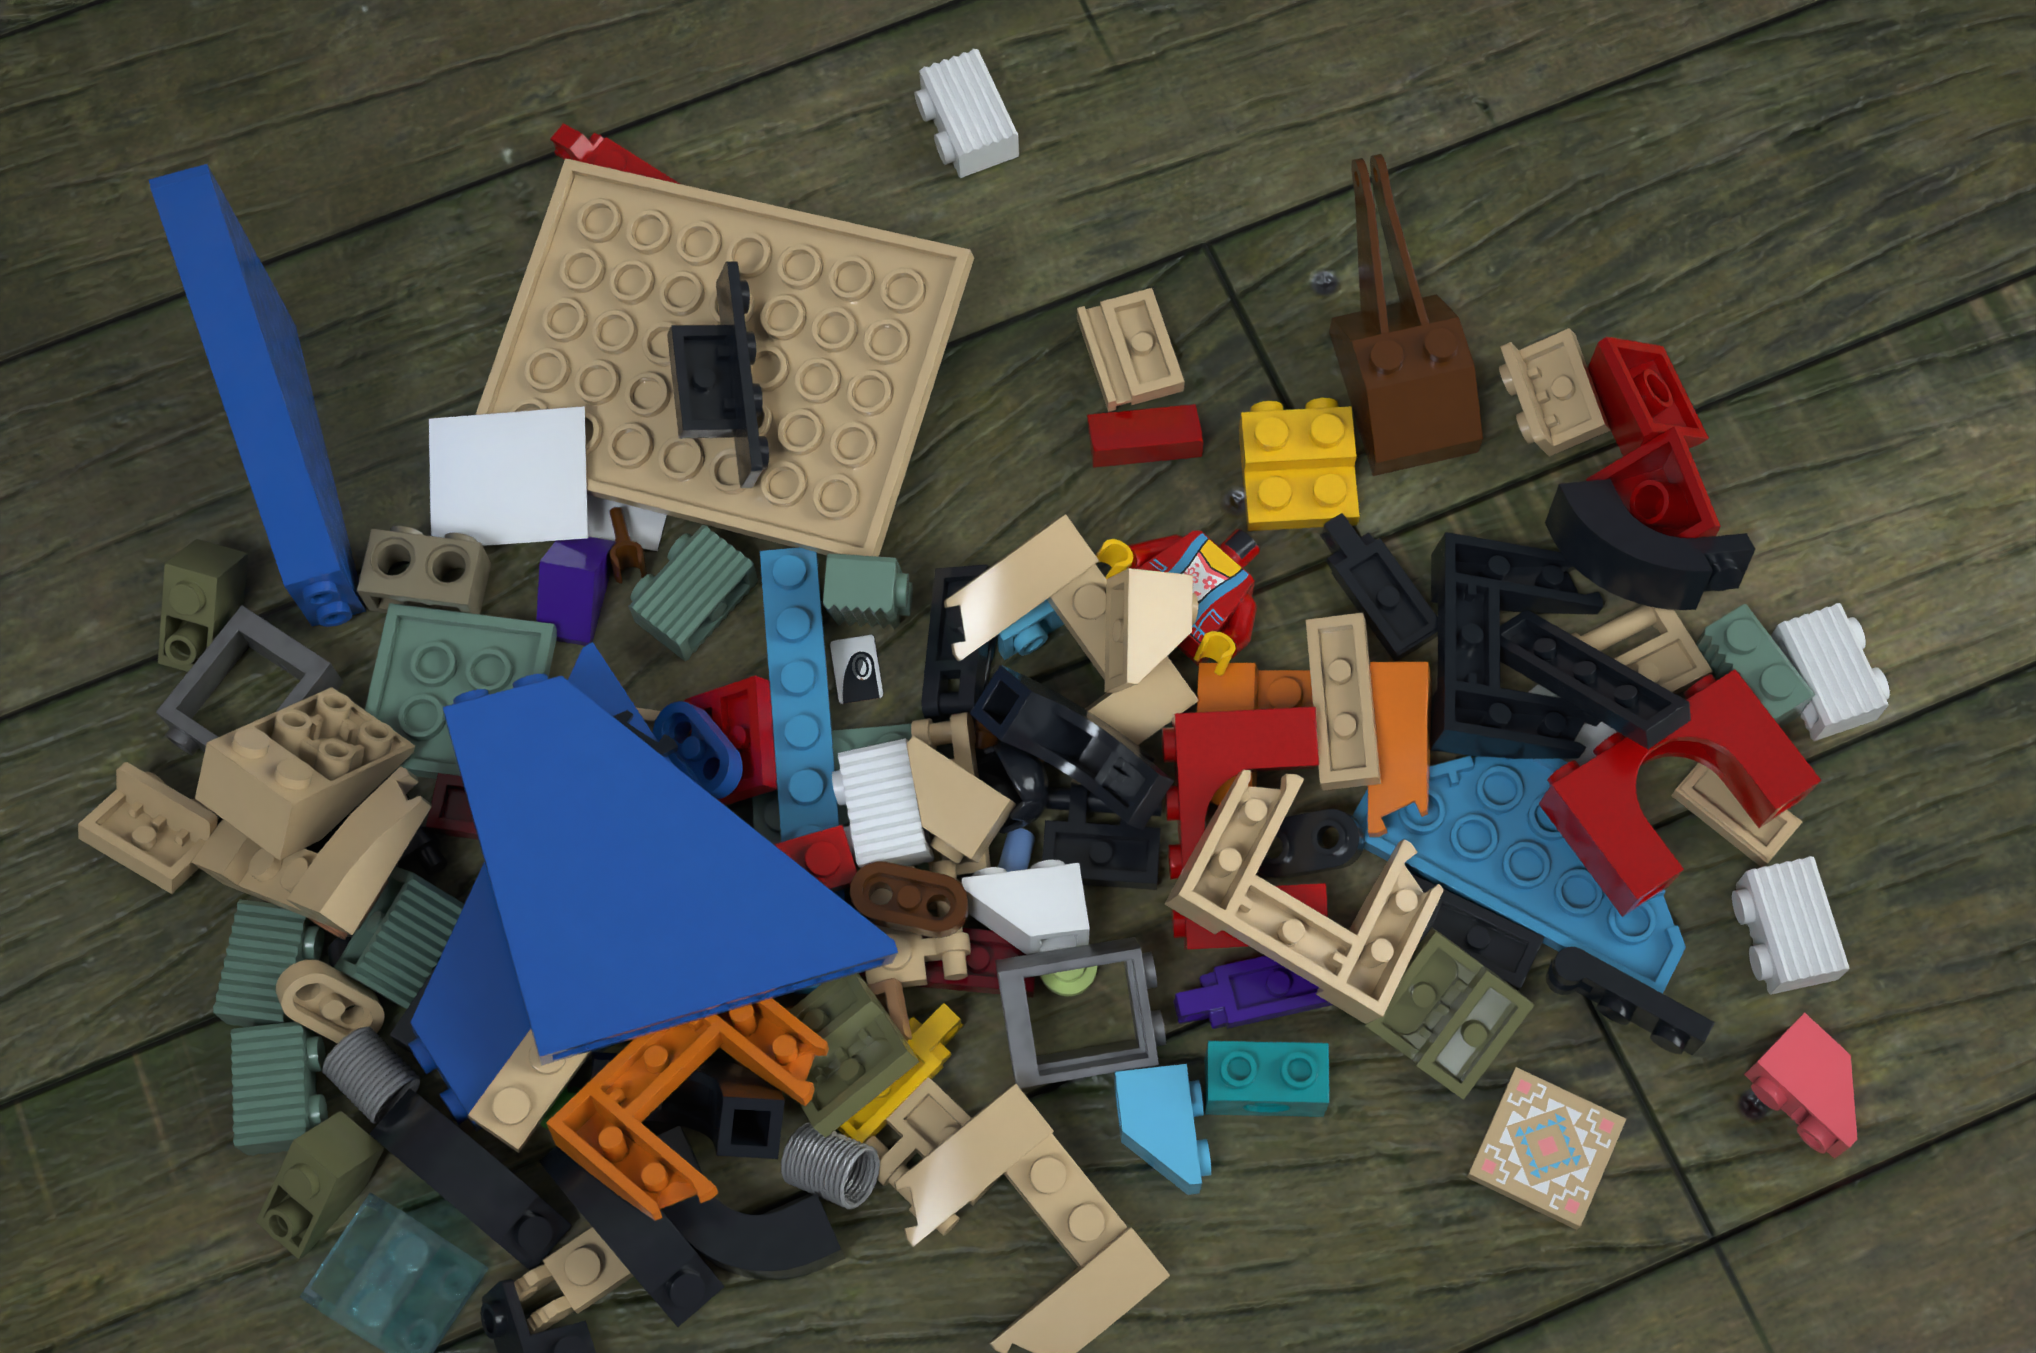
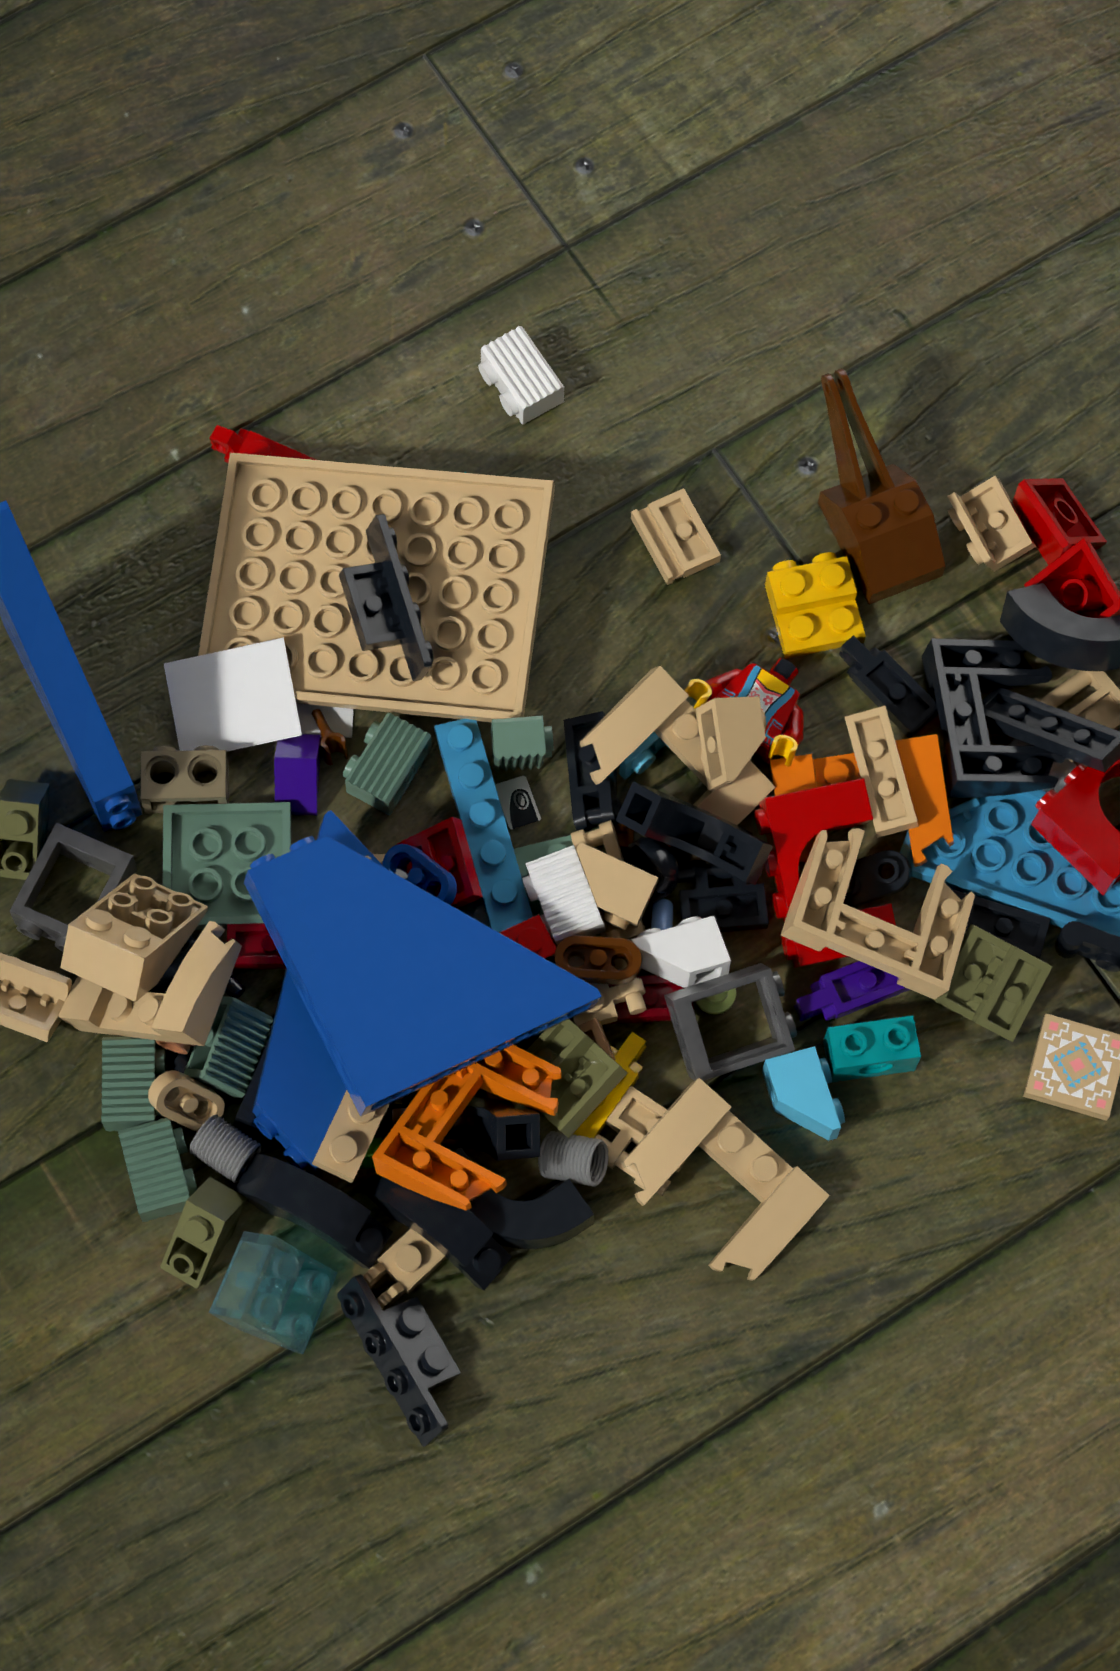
camera: 15 degrees left, 0 degrees up
red slope [1087,404,1203,468] -> none

